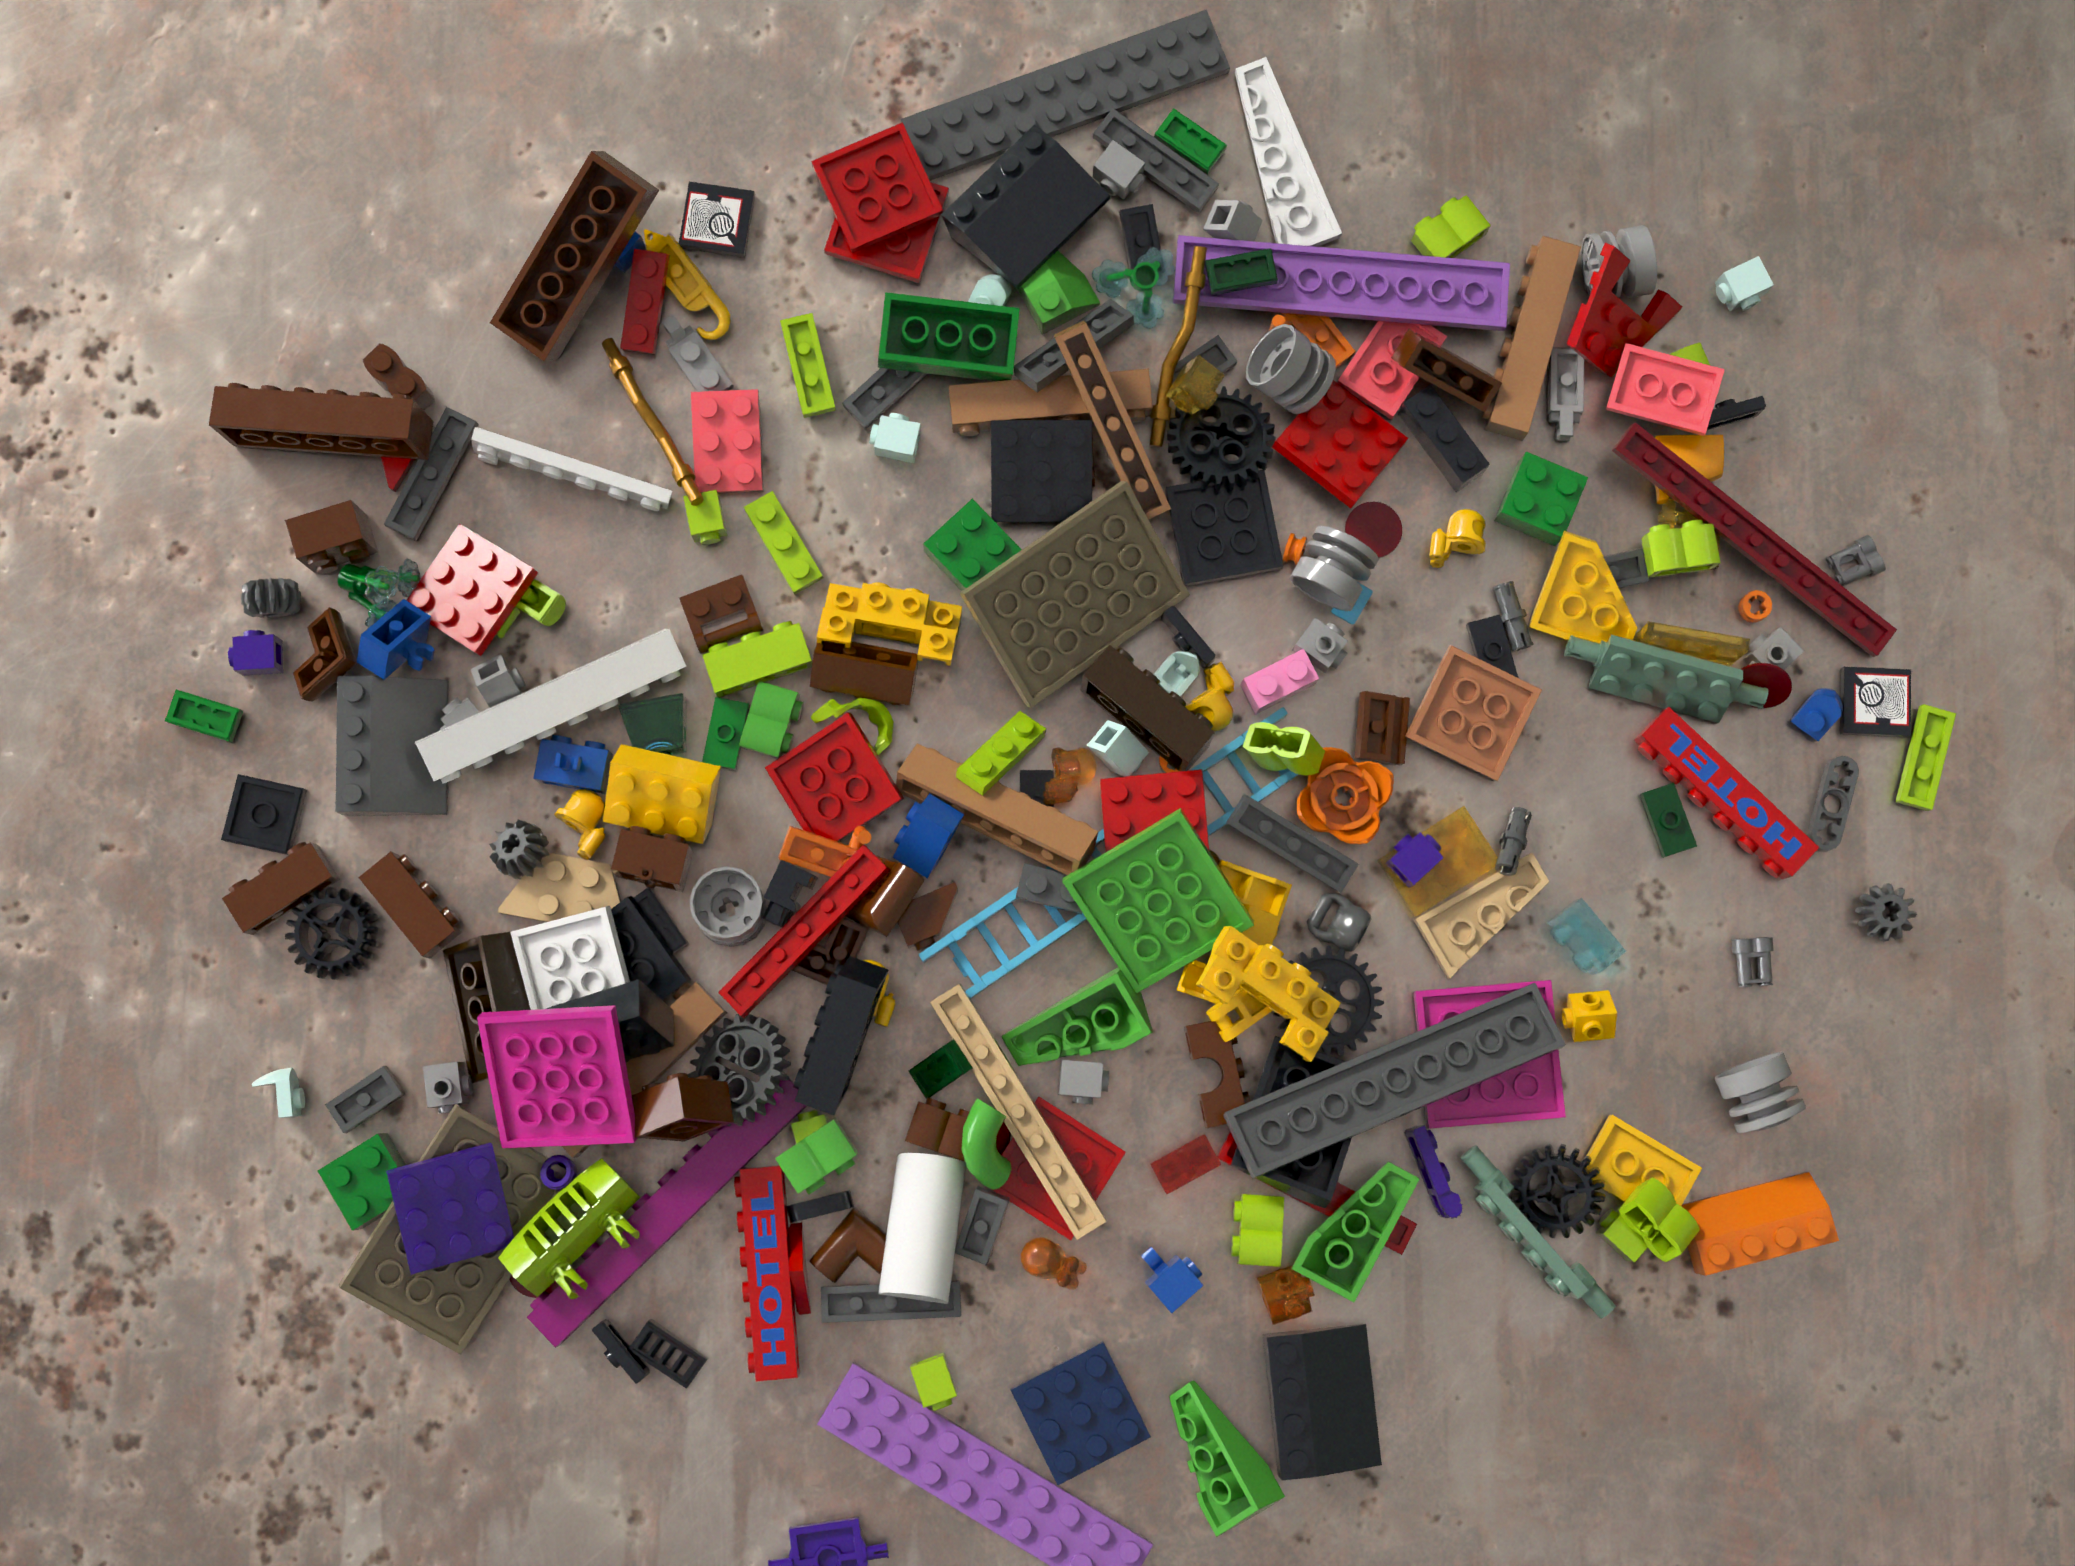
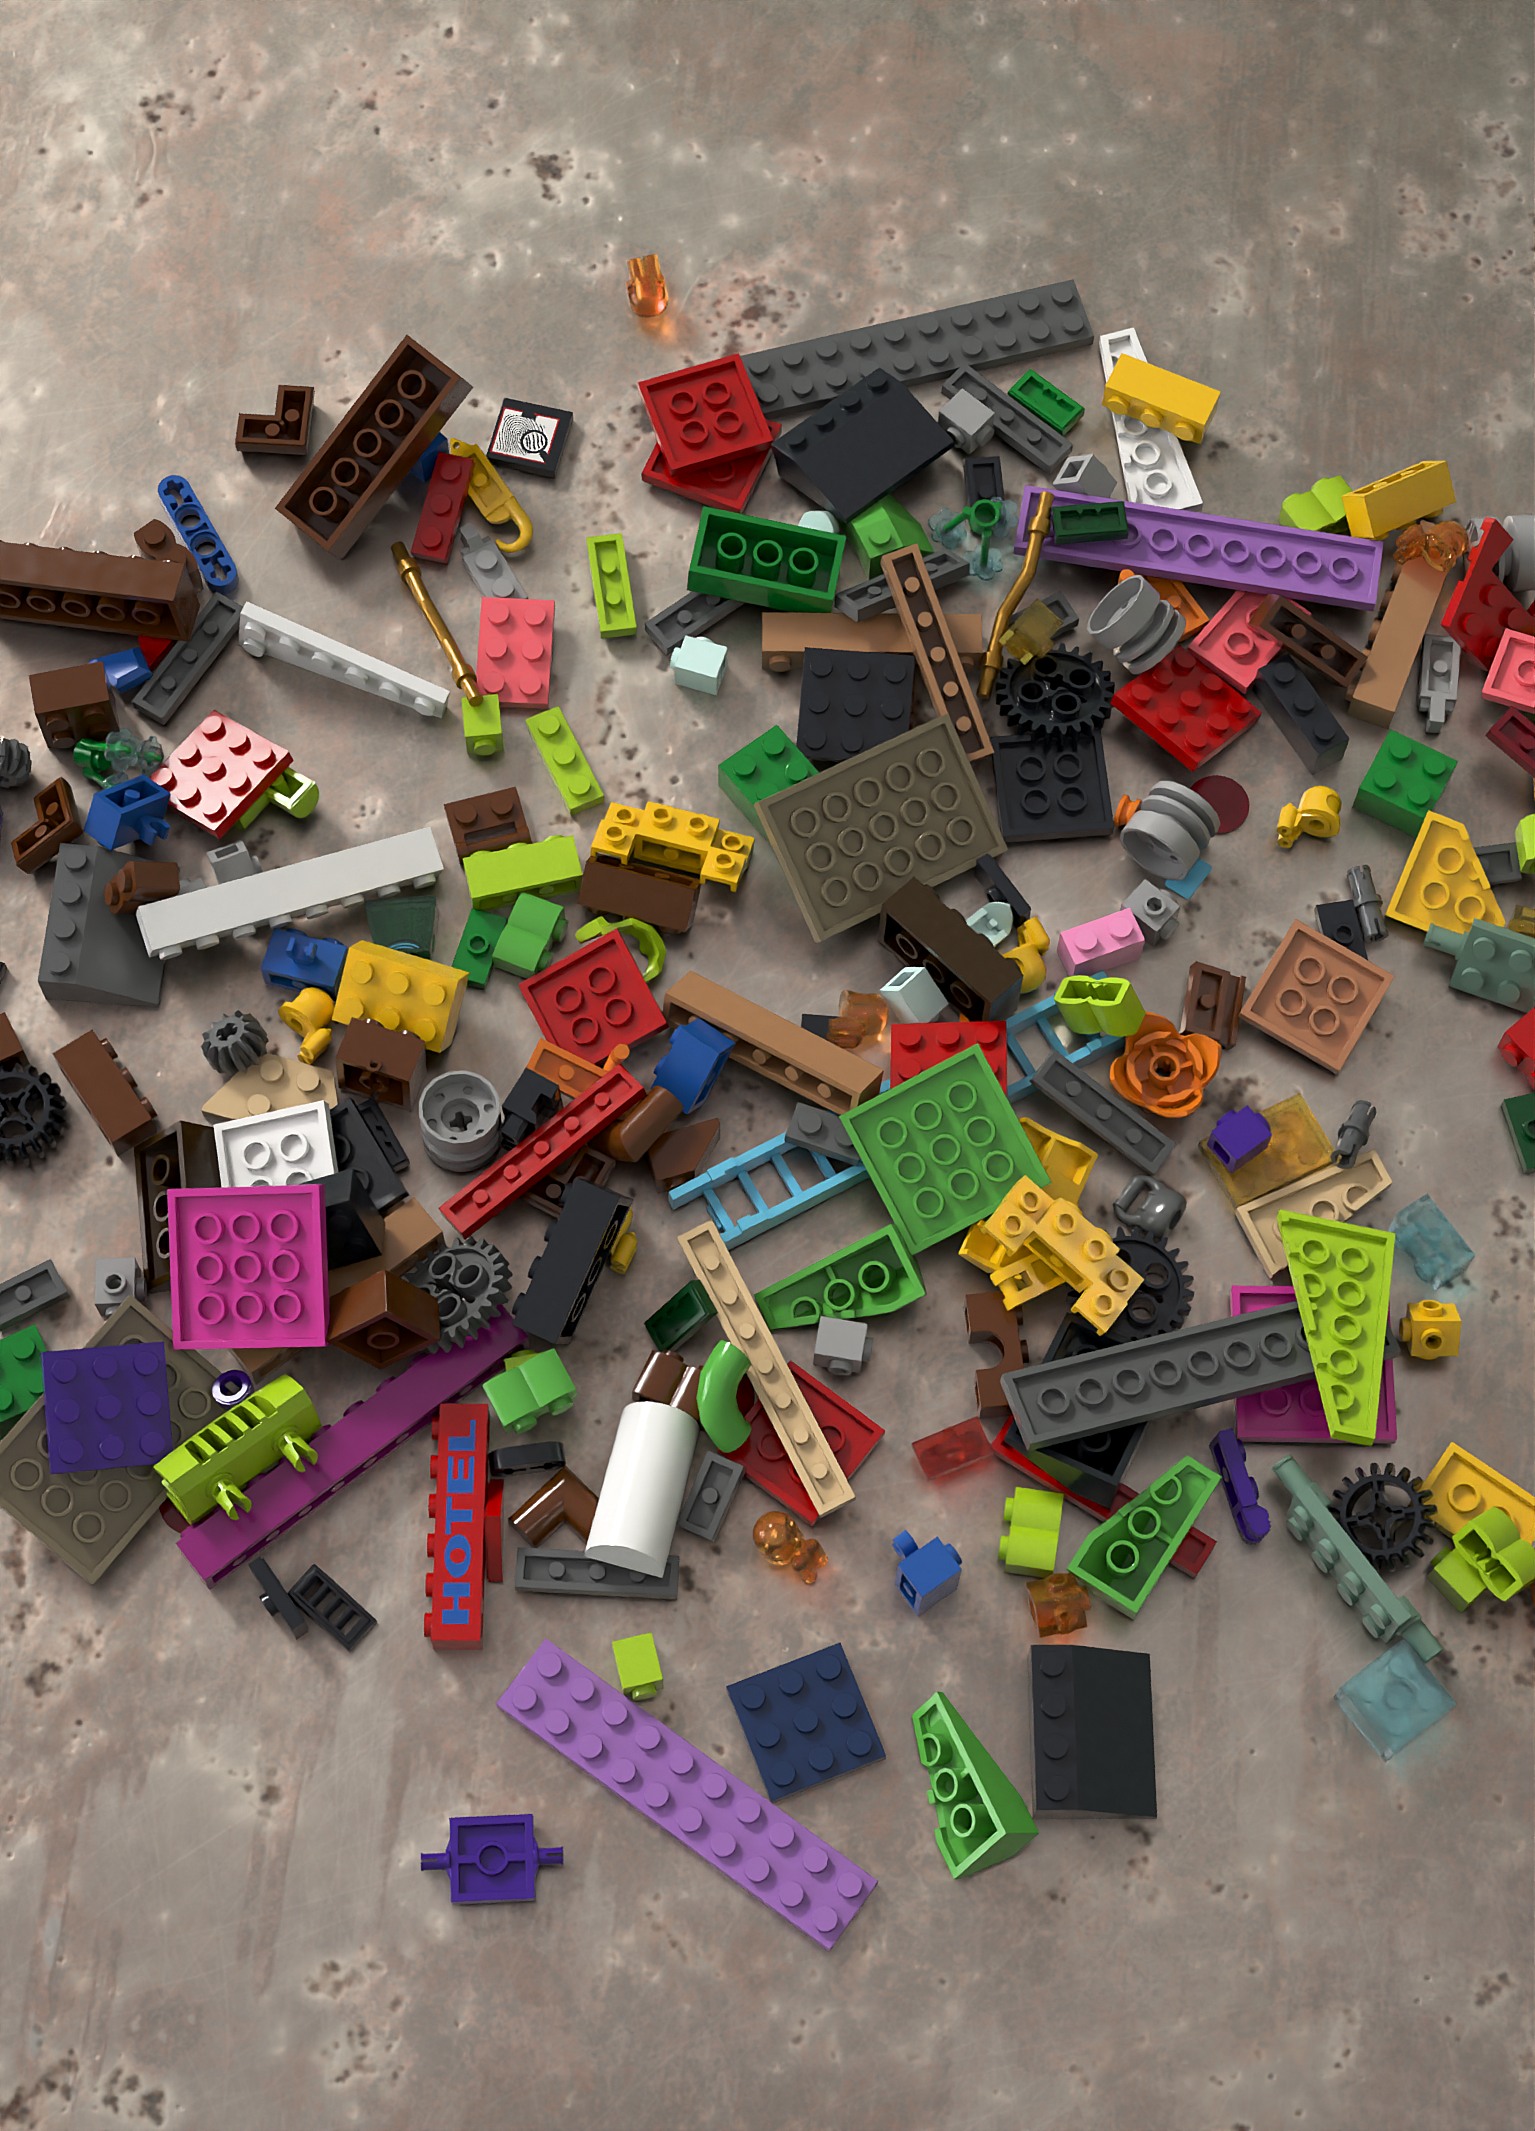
camera: 10 degrees right, 15 degrees down
lime plate [956,711,1046,796] -> none
none -> blue piece [89,647,153,693]
none -> reddish brown brick [104,861,180,915]
none -> blue beam [158,475,239,595]
none -> reddish brown brick [235,385,315,455]
none -> clear orange piece [625,254,669,318]
none -> yellow brick [1102,353,1221,444]
none -> lime wing [1276,1209,1396,1446]
none -> clear light blue brick [1333,1639,1457,1763]
none -> yellow brick [1341,461,1456,541]
none -> clear orange piece [1393,520,1469,572]

